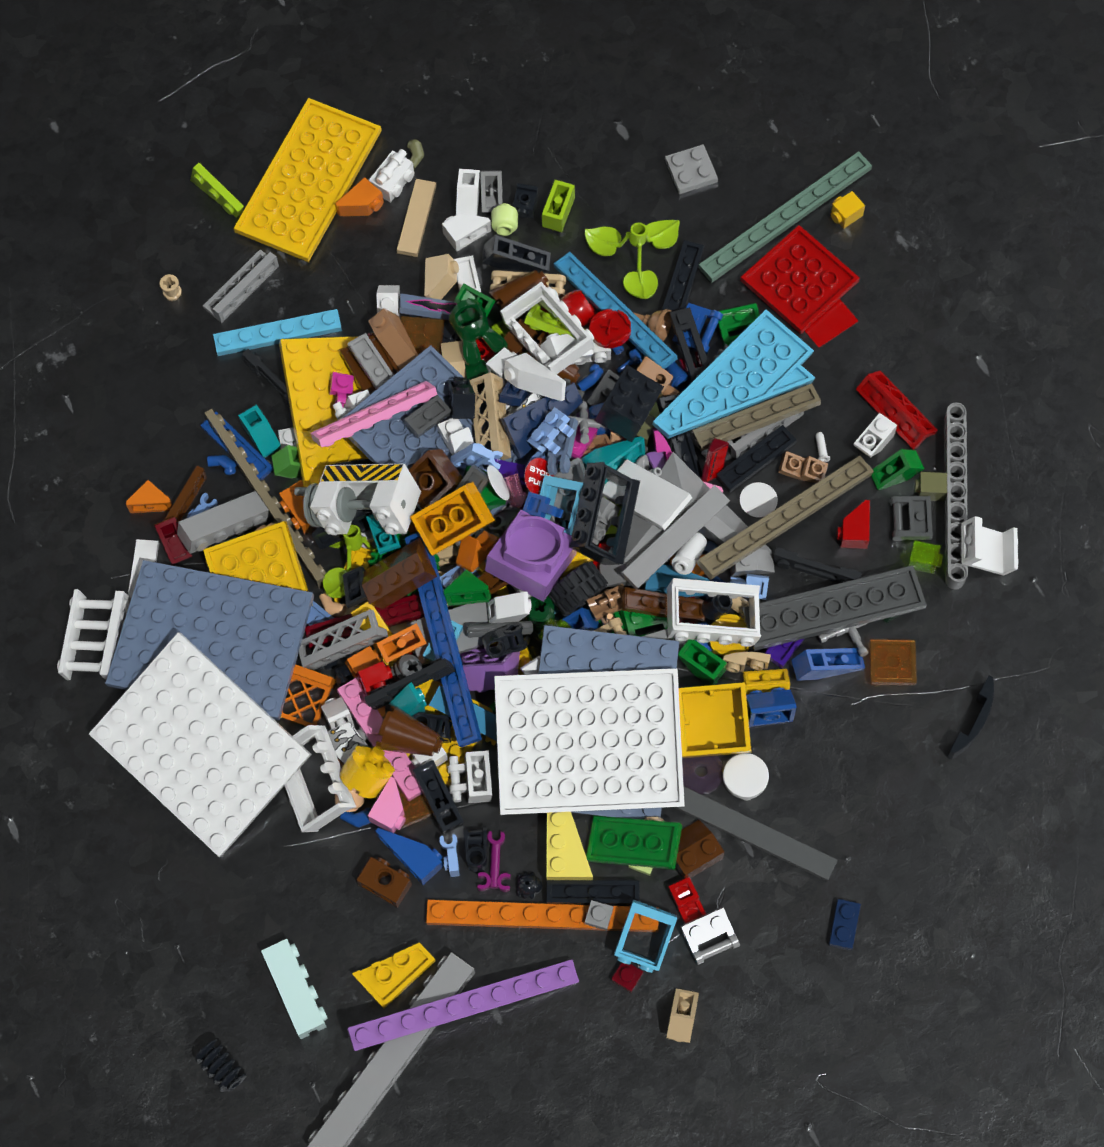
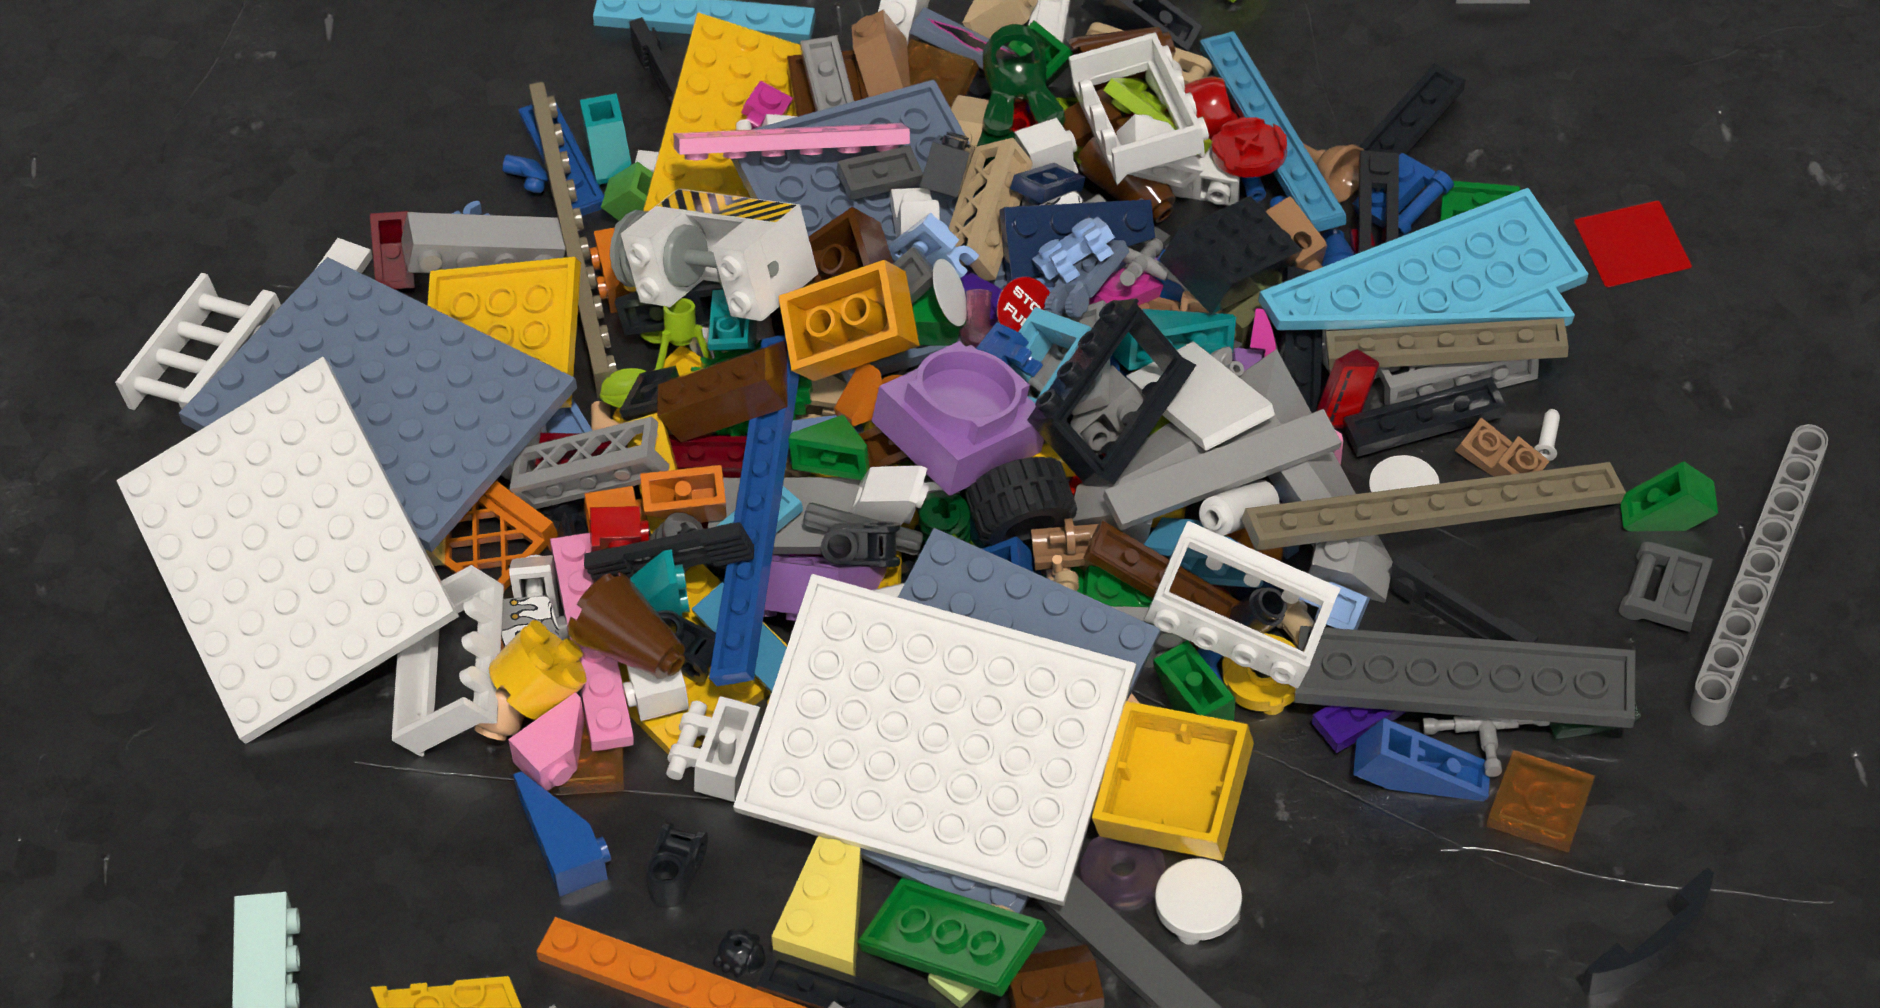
camera: 20 degrees right, 15 degrees down
orange slope [126,480,173,513] -> none
reddish brown tile [165,466,207,523] -> none
blue arm [340,808,372,828] -> none
reddish brown brick [357,857,412,908] -> none
black slope [412,760,464,834] -> none
light blue plate [440,834,460,877] -> none
magenta bar [477,831,511,892] -> none
white slope [504,353,566,401] -> none
blue arm [577,364,603,391] -> none
lime plant [585,220,680,299] -> none
sand green plate [698,151,872,283] -> none
tan slope [723,652,771,673] -> none
red plate [740,225,860,334] -> none
yellow slope [743,669,790,695] -> none
blue slope [747,688,797,727] -> none
yellow brick [831,191,865,229] -> none
red slope [837,500,870,549] -> none
white slope [853,413,897,458] -> none
red fence [856,370,938,449] -> none
clear neon green brick [908,541,943,574] -> none
olive brick [914,472,947,501] -> none
white panel [961,516,1018,576] -> none

